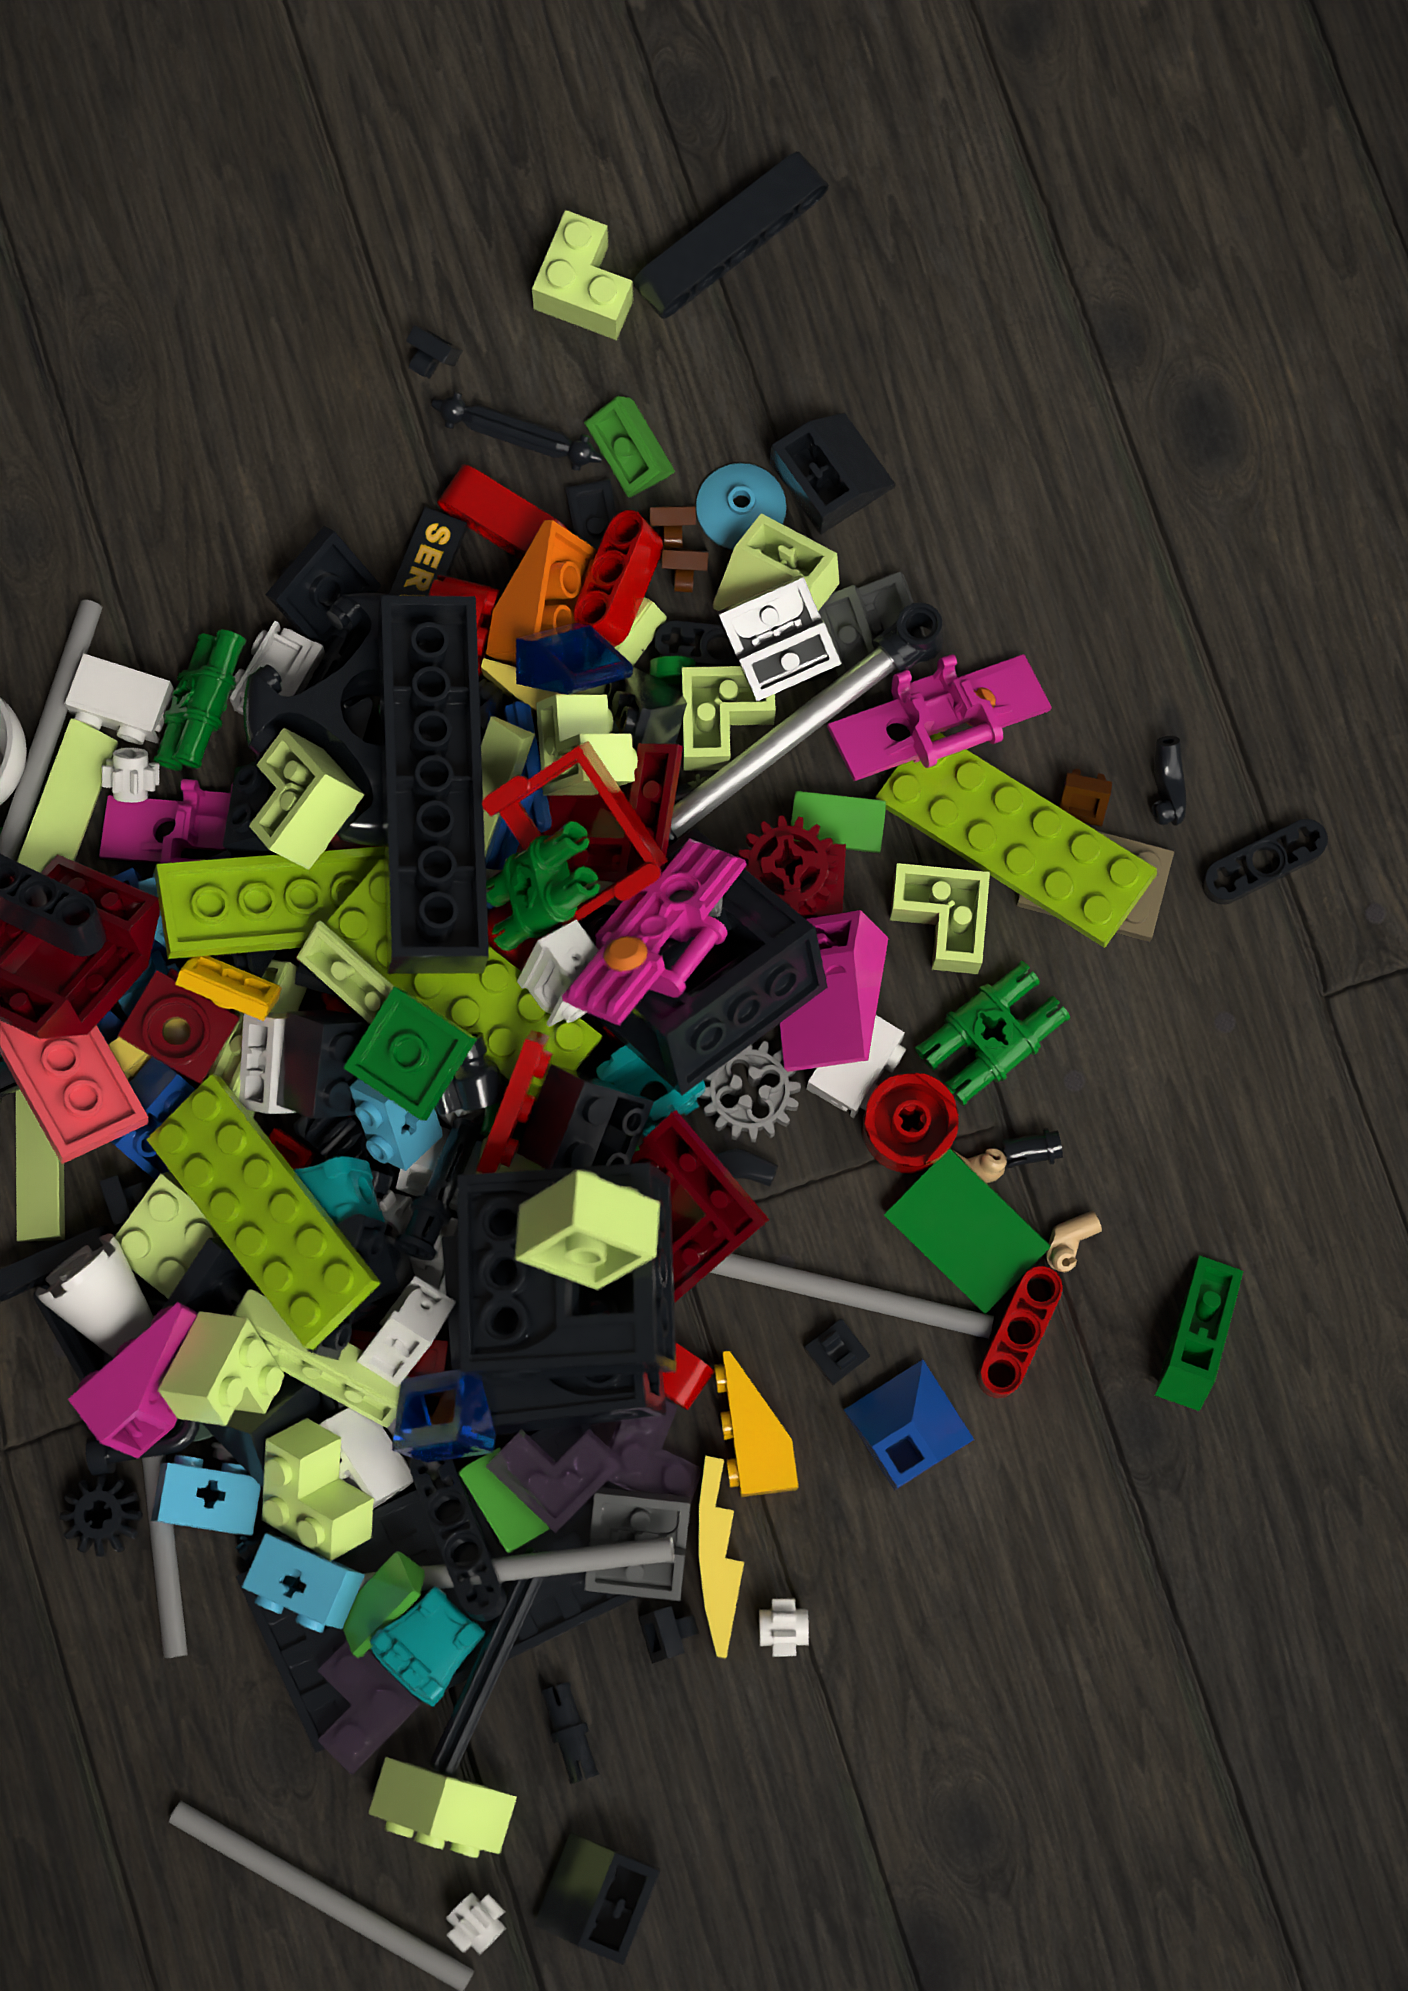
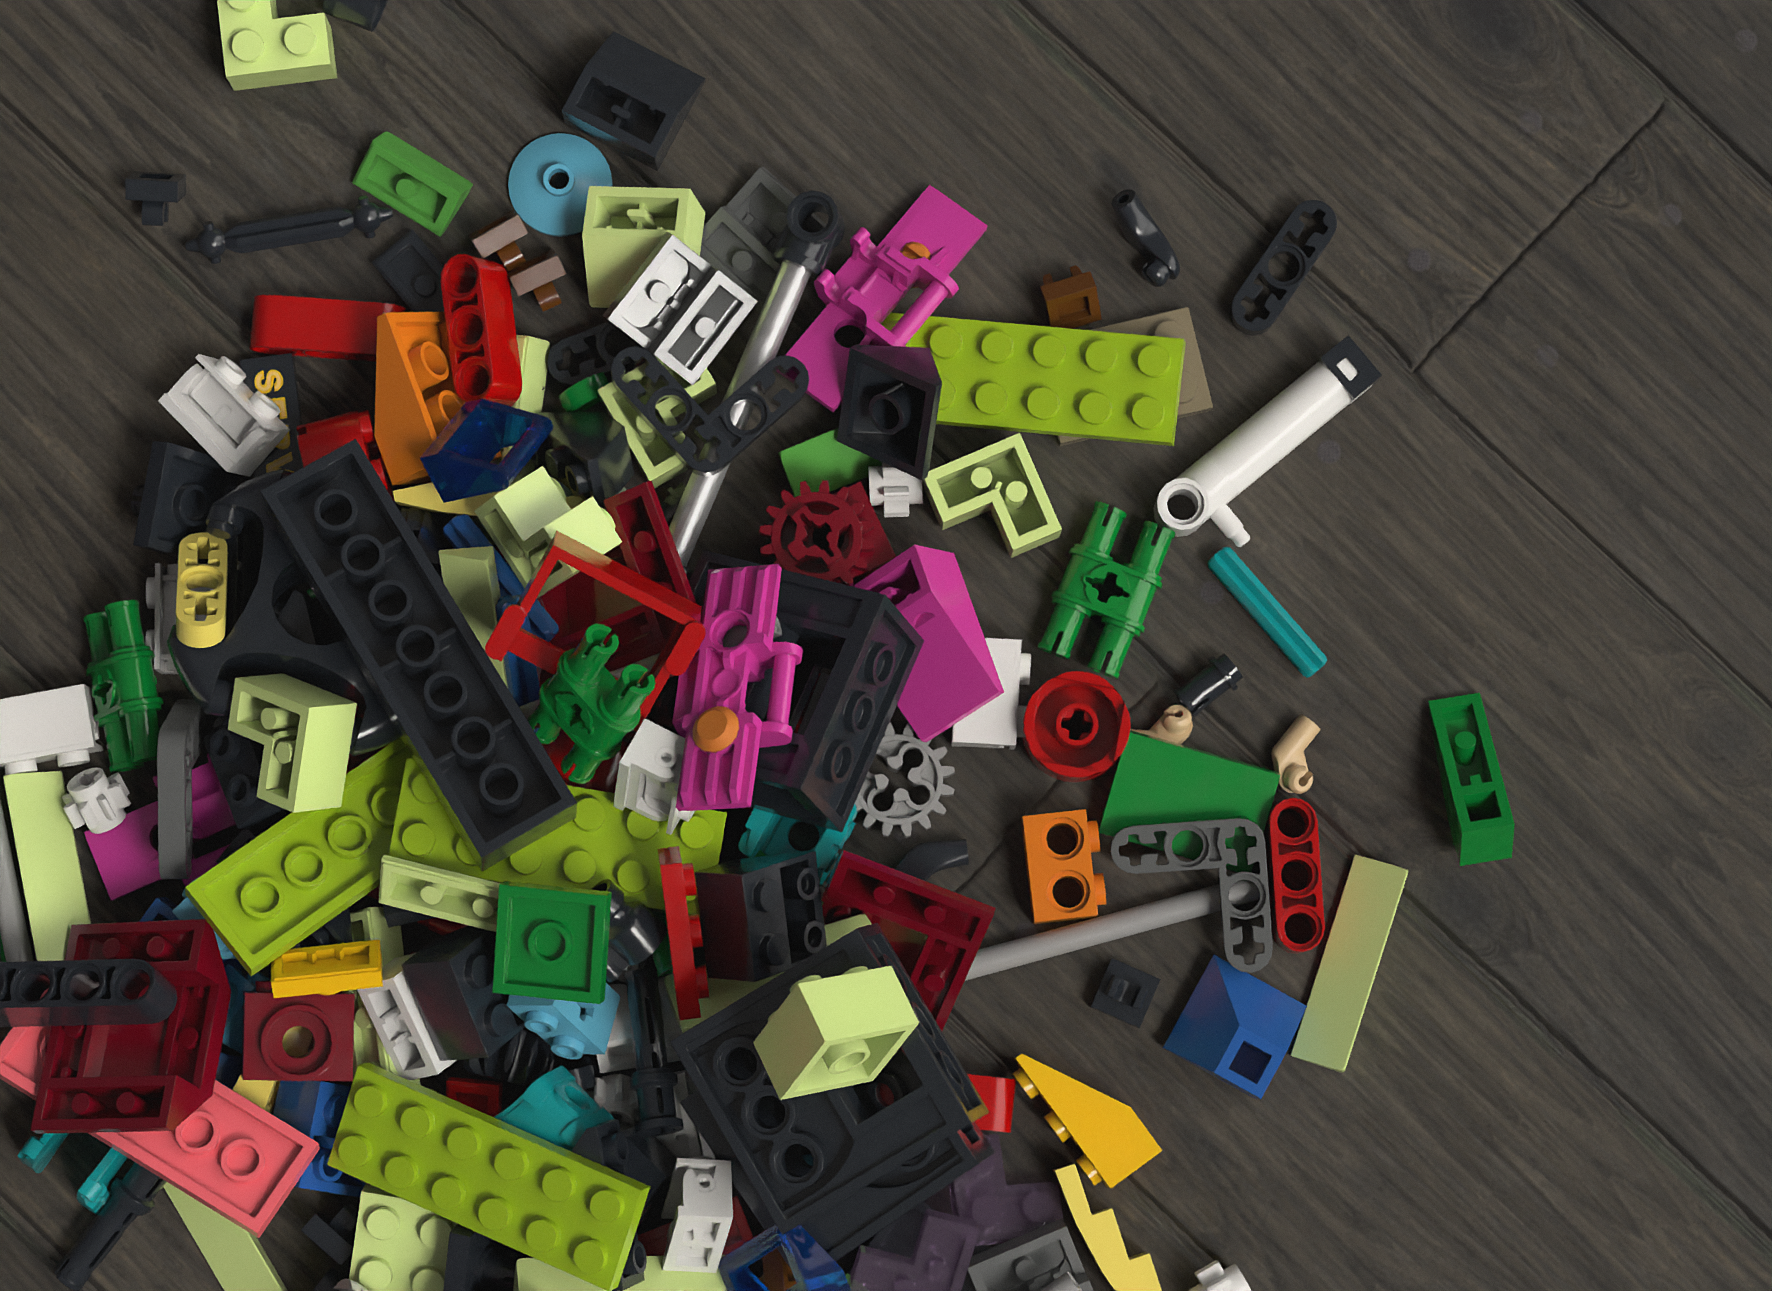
camera: 30 degrees left, 5 degrees up
none -> dark grey beam [157,699,207,880]
none -> white hinge [158,354,290,477]
none -> light yellow beam [176,532,228,648]
none -> black beam [611,346,809,477]
none -> black slope [837,345,942,480]
none -> white gear [868,462,923,517]
none -> orange brick [1021,809,1106,924]
none -> dark grey beam [1110,818,1273,973]
none -> white piece [1153,335,1382,547]
none -> teal axle [1207,546,1327,678]
none -> yellowish green slope [1290,855,1409,1073]

